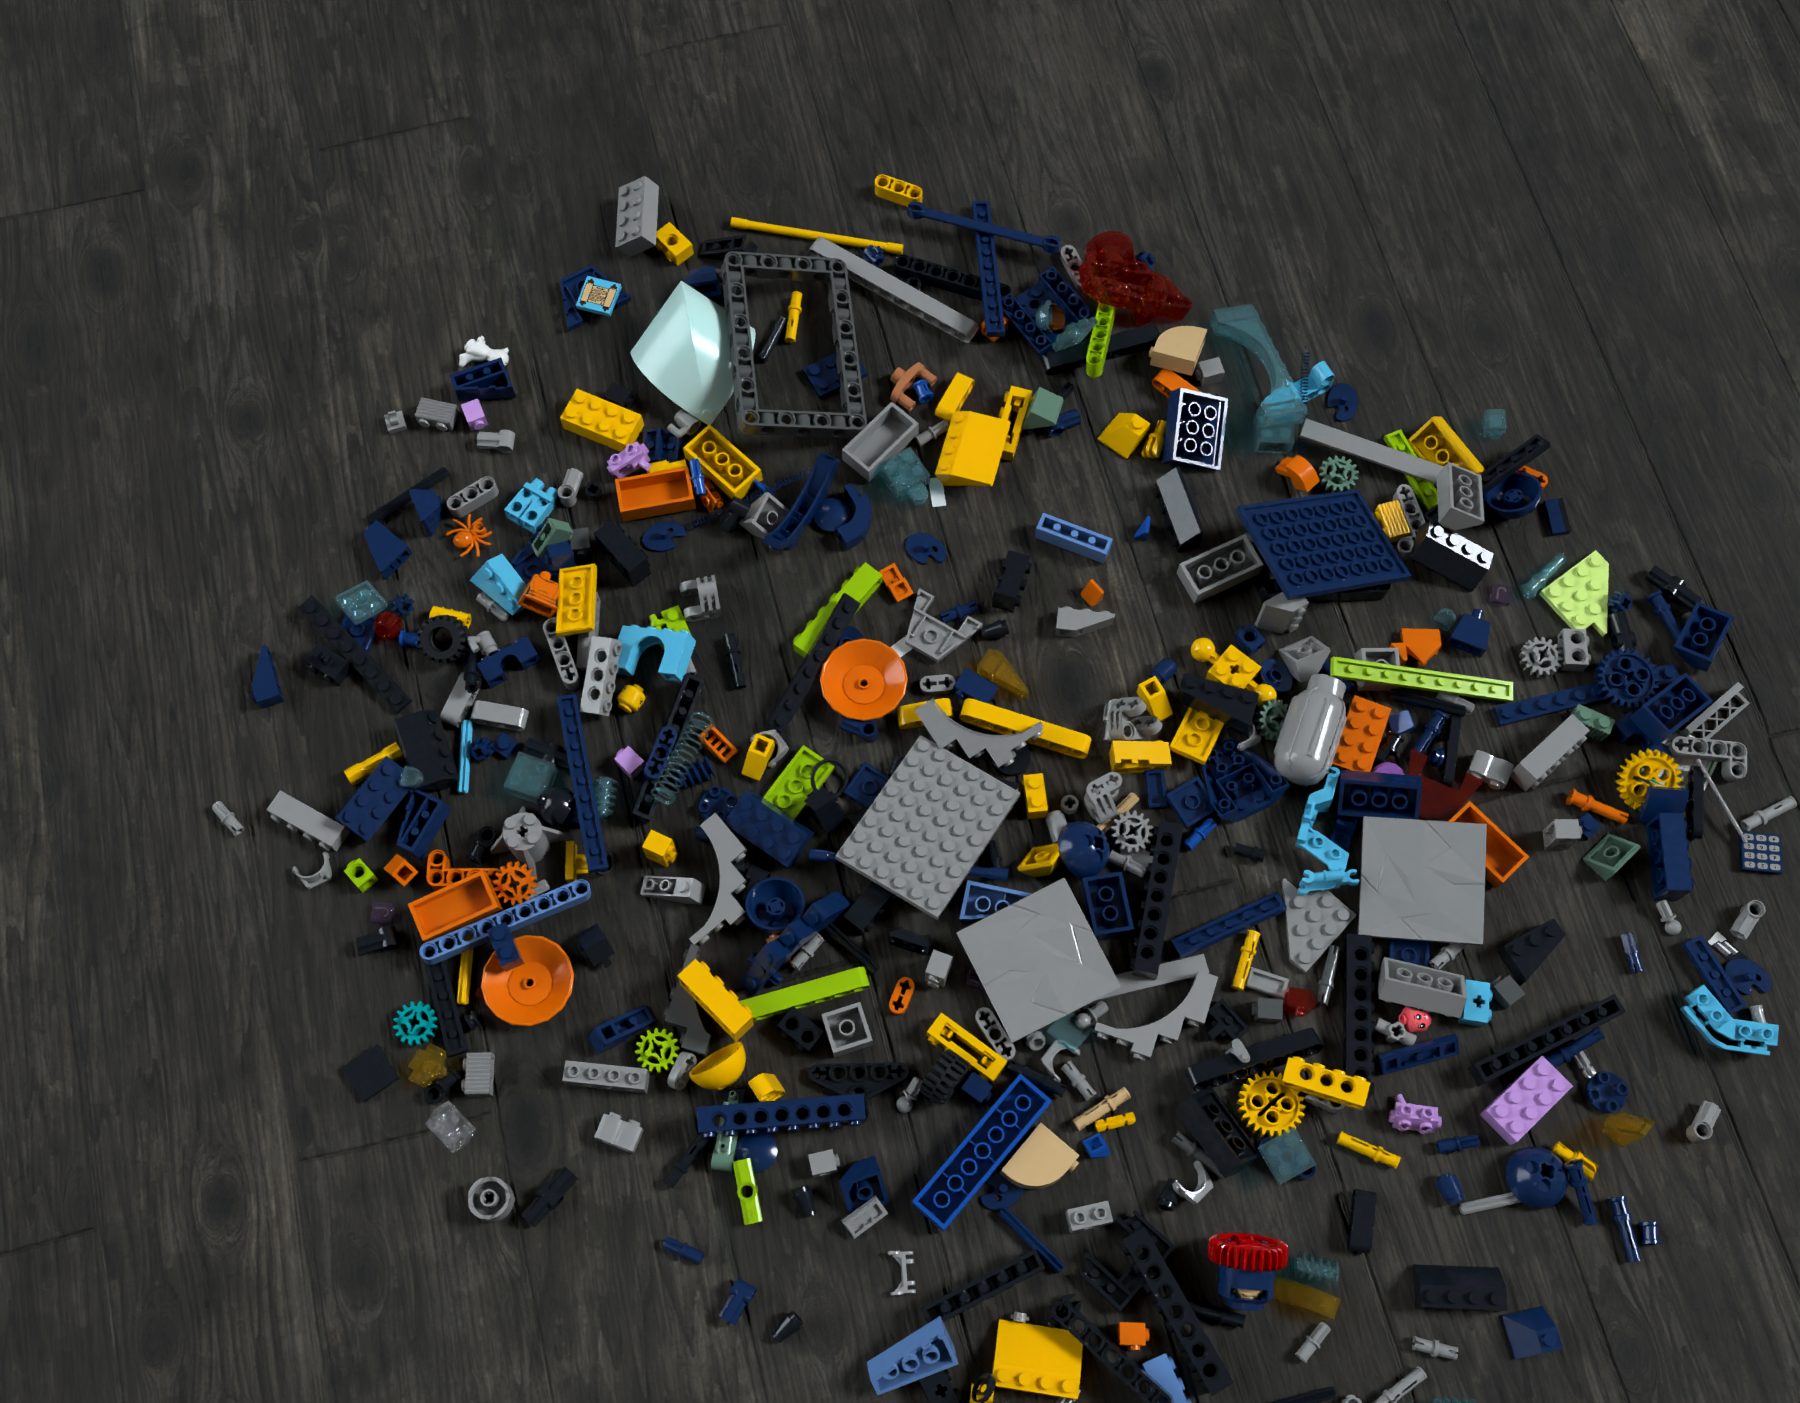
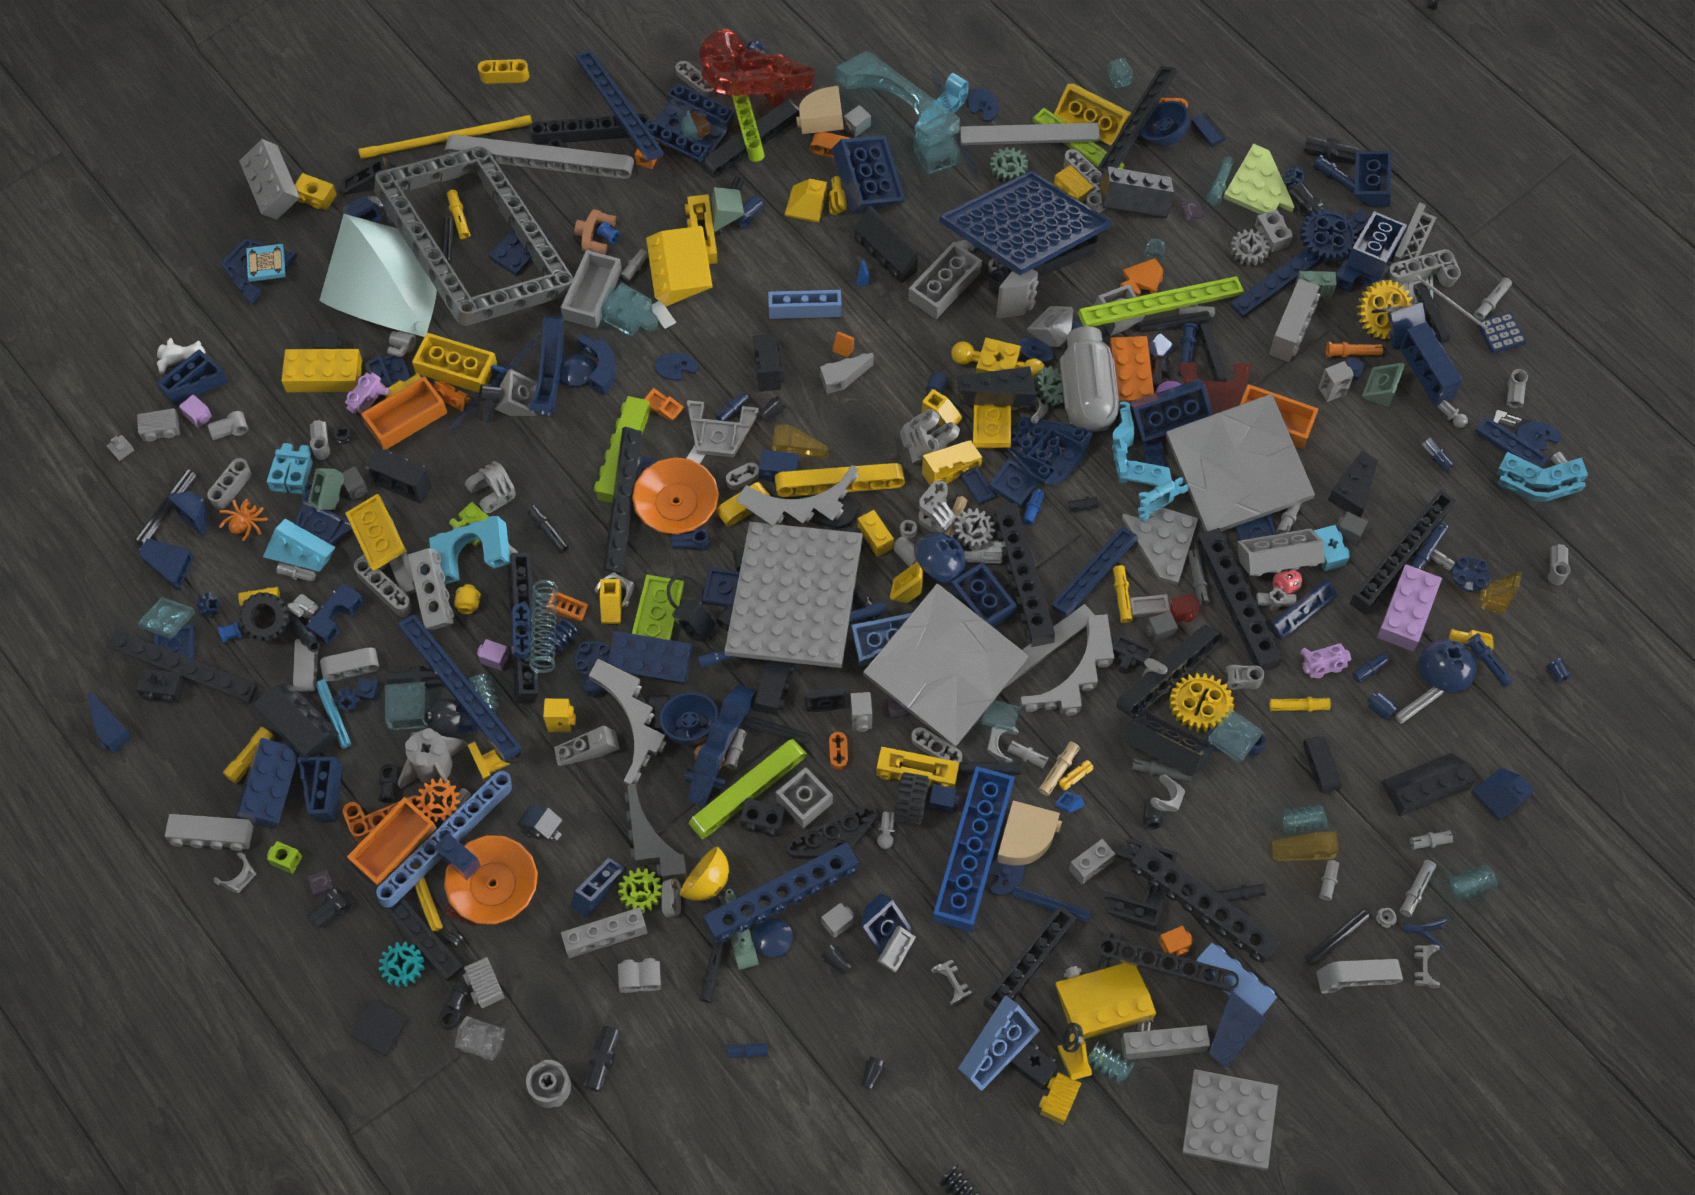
camera: 25 degrees left, 5 degrees down
light grey axle [212,801,245,836] -> none
clear red piece [374,611,403,640] -> none
orange brick [383,854,418,887] -> none
clear light blue tile [400,766,423,788] -> none
clear yellow plate [408,1043,447,1088] -> none
orange torso [517,571,559,618] -> none
dark blue brick [544,541,574,571] -> none
dark blue piece [642,522,686,552] -> none
yellow brick [677,959,754,1042] -> none
blue axle [689,459,707,496] -> none
dark blue piece [719,1278,757,1326] -> none
lime piece [733,1158,763,1225] -> none
yellow beam [748,1073,786,1102] -> none
dark blue gear [862,245,884,267] -> none
dark blue piece [907,201,1061,253] -> none
yellow beam [935,372,975,422] -> none
light grey plate [1026,1031,1045,1051] -> none
clear light blue plate [1052,317,1098,352] -> none
light grey axle [1075,1001,1109,1029] -> none
piece [1208,1232,1288,1311] -> none
dark blue brick [1234,624,1266,657] -> none
orange brick [1275,455,1320,492] -> none
yellow brick [1281,1056,1370,1111] -> none
dark blue plate [1428,748,1446,768] -> none
light grey slope [1436,462,1485,530] -> none
dark blue torso [1447,609,1490,657] -> none
light grey brick [1466,750,1514,790] -> none
dark blue pin [1608,1195,1642,1263] -> none

